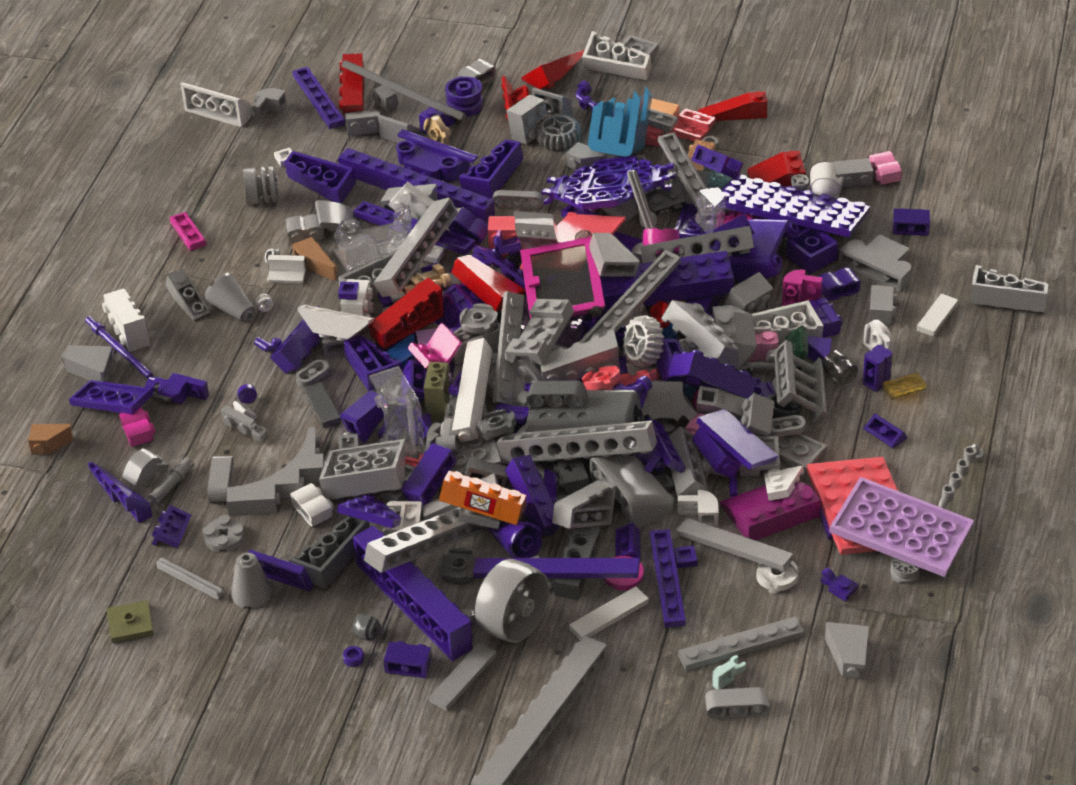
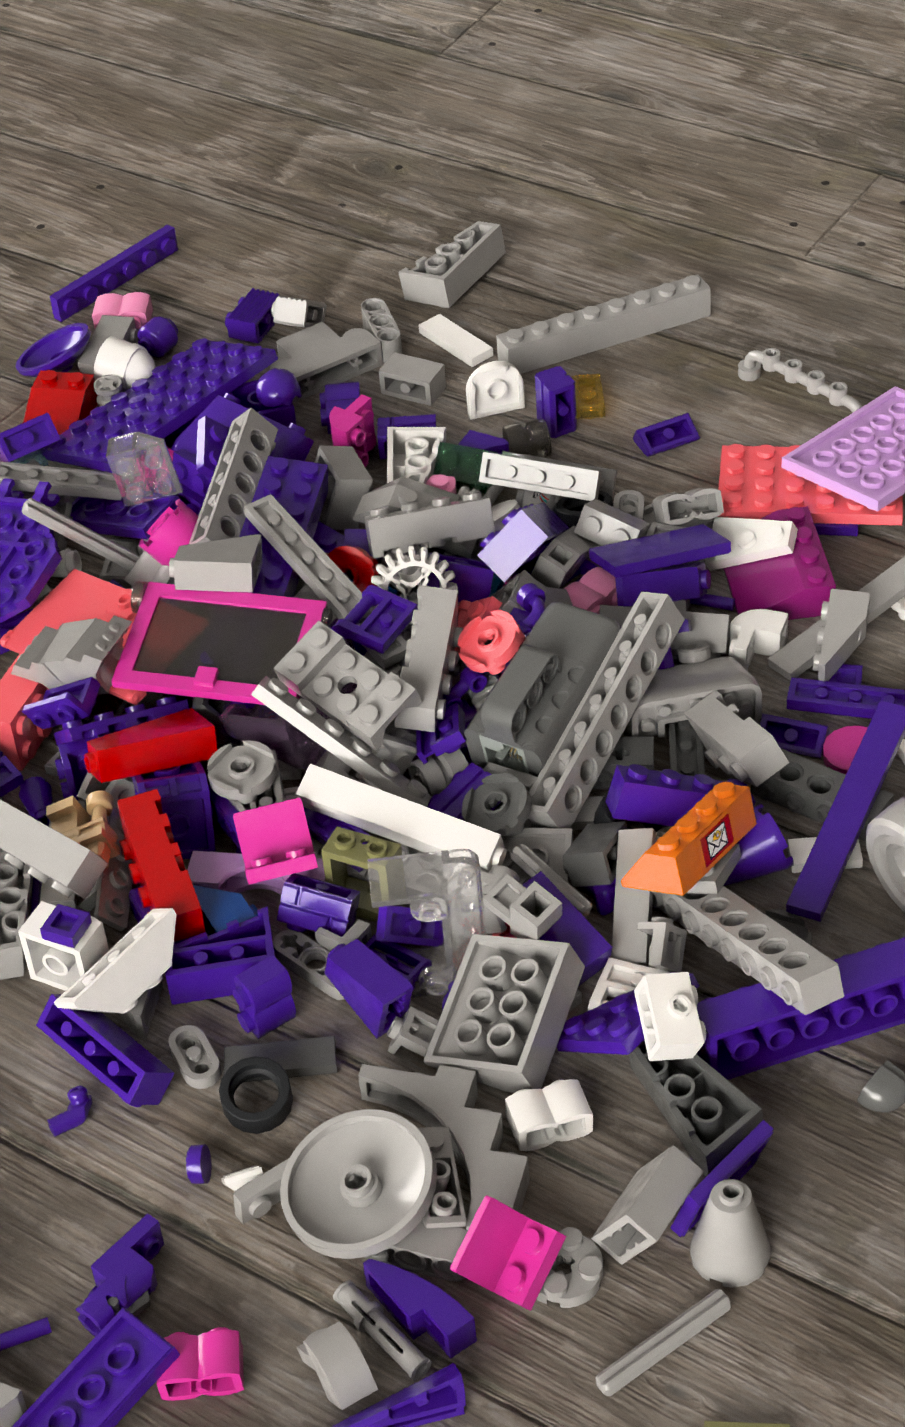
camera: 70 degrees left, 0 degrees up
dark purple bracket [151,505,192,548] -> none
none -> dark purple dish [16,323,91,377]
none -> dark purple plate [50,224,178,322]
none -> dark purple head [137,316,178,358]
none -> black tyre [219,1056,293,1134]
none -> dark purple brick [232,955,296,1039]
none -> dark purple hair [256,368,302,407]
none -> brick [271,295,327,328]
none -> light grey dish [280,1109,437,1259]
none -> dark purple plate [332,585,418,654]
none -> light grey beam [361,298,403,364]
none -> dark purple slope [363,1259,477,1359]
none -> light grey slope [418,1126,467,1229]
none -> dark pink bracket [450,1195,566,1311]
none -> light grey brick [483,874,562,940]
none -> white tile [491,499,520,531]
none -> light grey brick [496,274,711,374]
none -> light grey axle [510,844,593,917]
none -> light grey brick [591,1145,704,1265]
none -> white brick [634,972,706,1061]
none -> light grey bracket [637,917,687,973]
none -> light grey brick [652,488,724,525]
none -> light grey tile [677,642,711,664]
none -> light grey slope [813,589,870,681]

